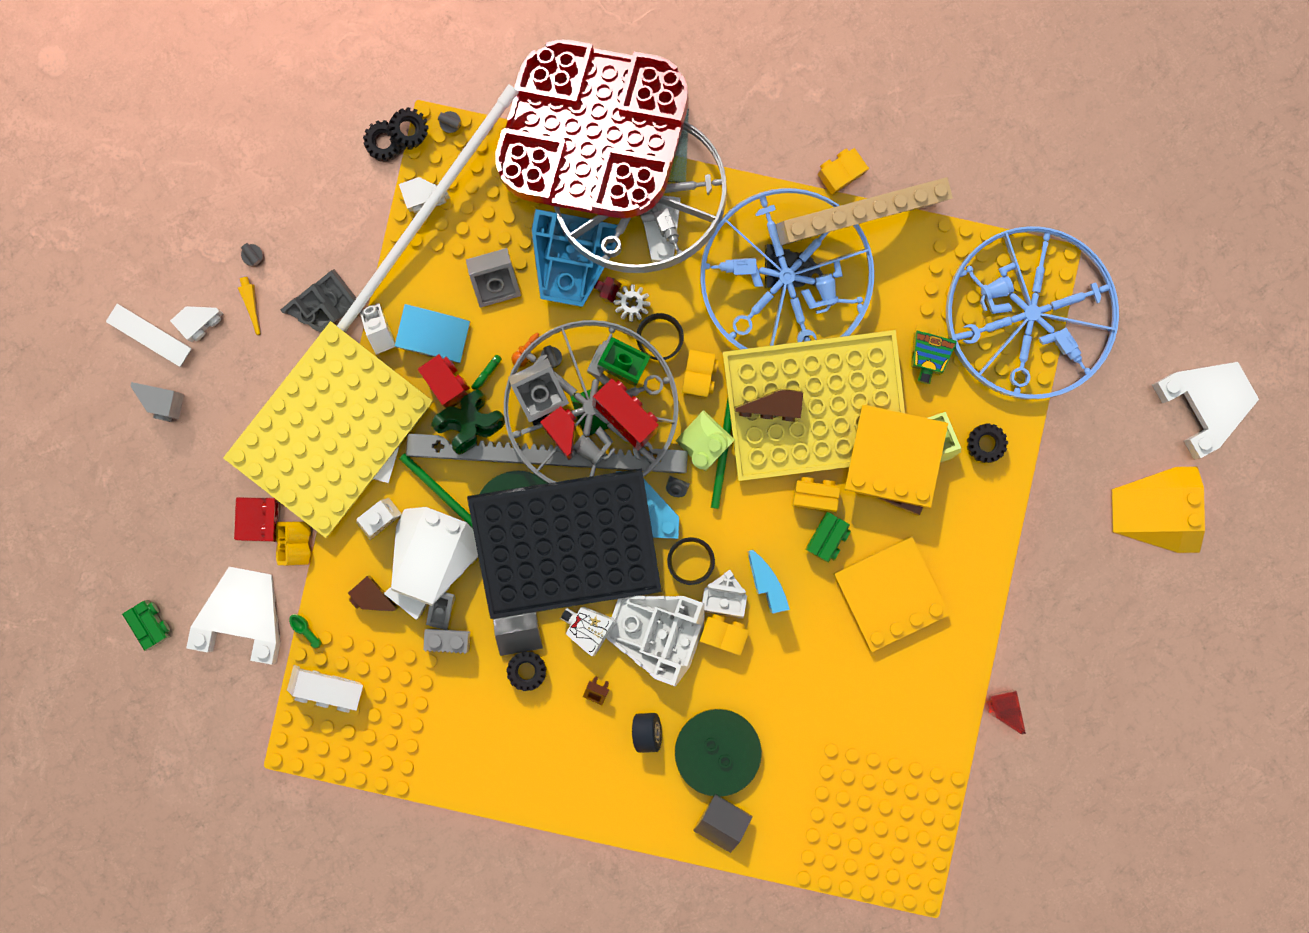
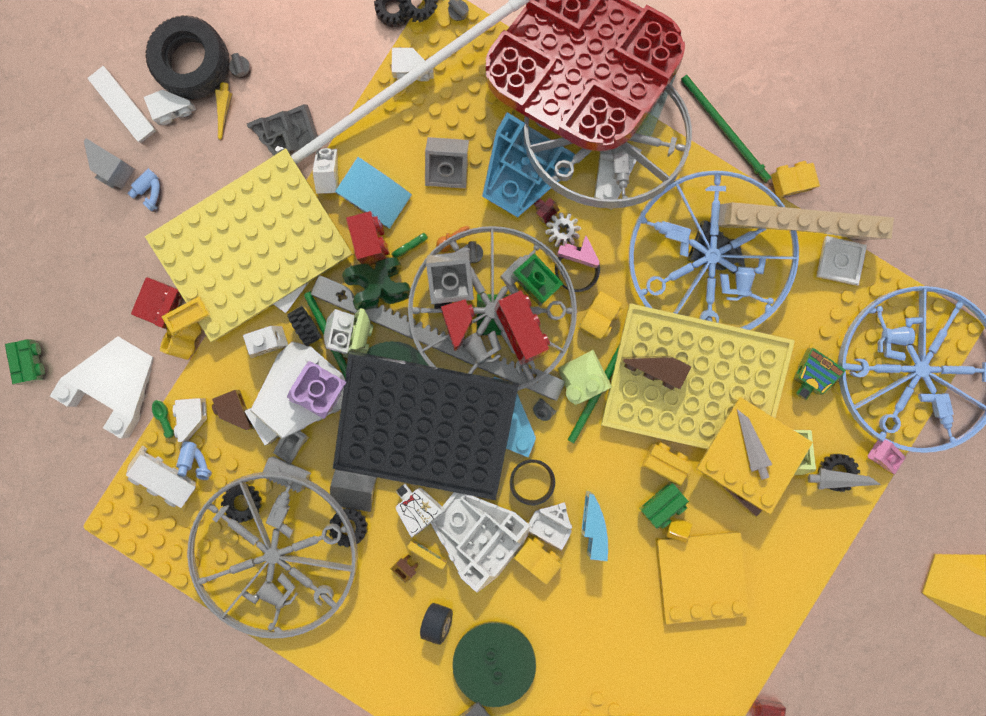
camera: 20 degrees right, 0 degrees up
none -> light blue plant [127,168,160,212]
none -> black tyre [145,15,230,99]
none -> yellow tile [162,296,210,335]
none -> white slope [173,398,207,442]
none -> light blue plant [176,441,212,480]
none -> light grey piece [187,472,358,638]
none -> black tyre [221,484,262,523]
none -> black tyre [287,306,321,346]
none -> lavender piece [287,361,346,419]
none -> white slope [324,309,355,354]
none -> yellowish green slope [343,308,373,358]
none -> yellow tile [407,539,447,570]
none -> bright pink slope [557,236,599,268]
none -> yellow slope [666,517,692,543]
none -> green bar [681,74,771,183]
none -> light grey bar [737,409,772,480]
none -> light grey bar [808,468,881,489]
none -> white tile [816,236,867,286]
none -> bright pink slope [868,439,906,475]

